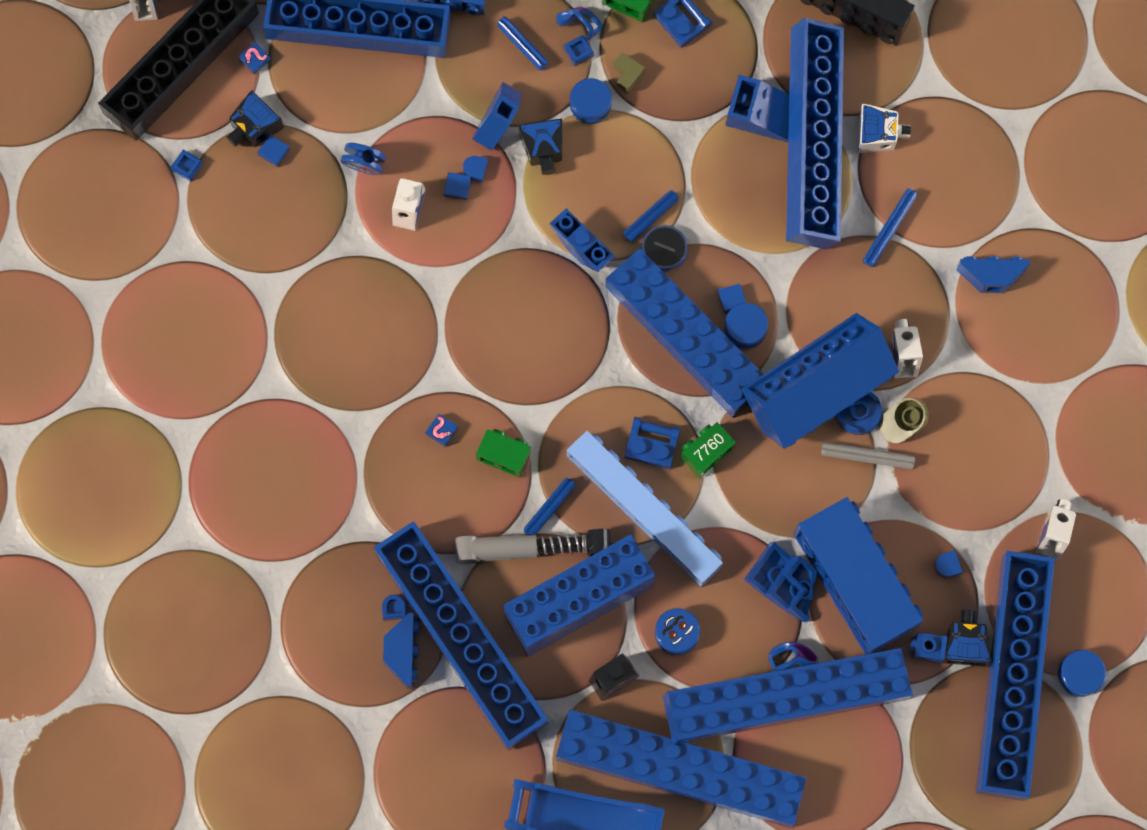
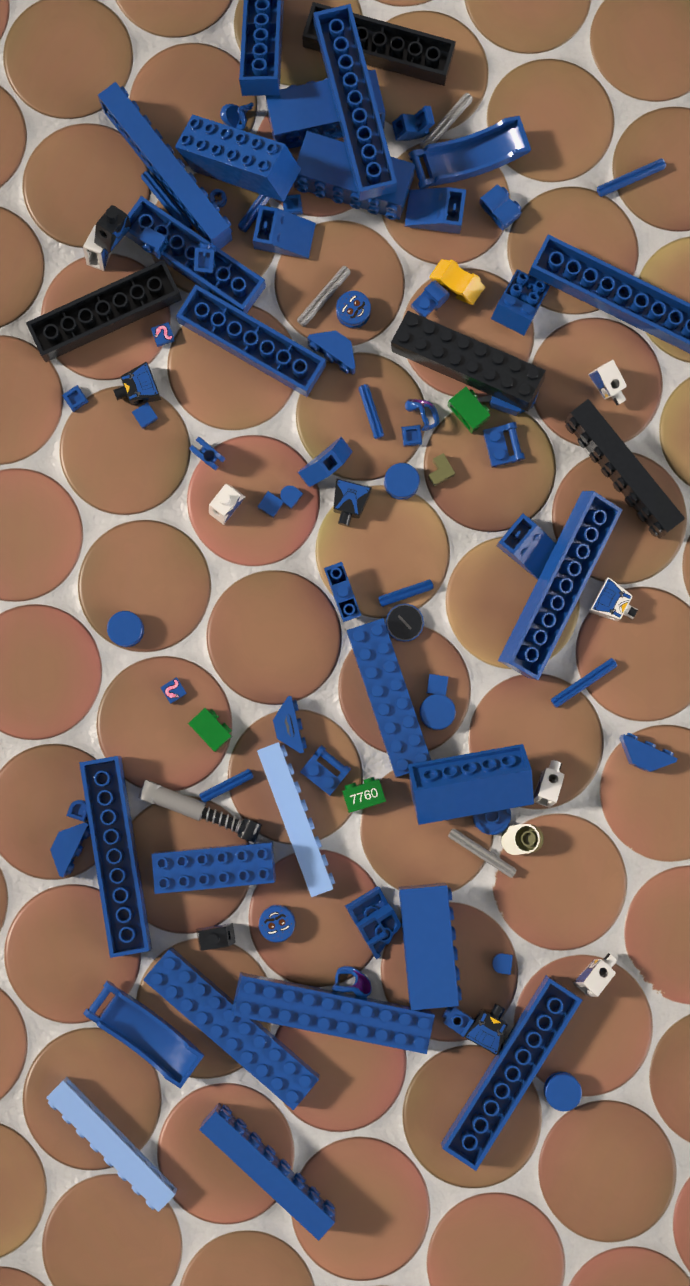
camera: 25 degrees right, 10 degrees up
none -> blue head [107,611,144,647]
none -> blue slope [273,696,307,754]

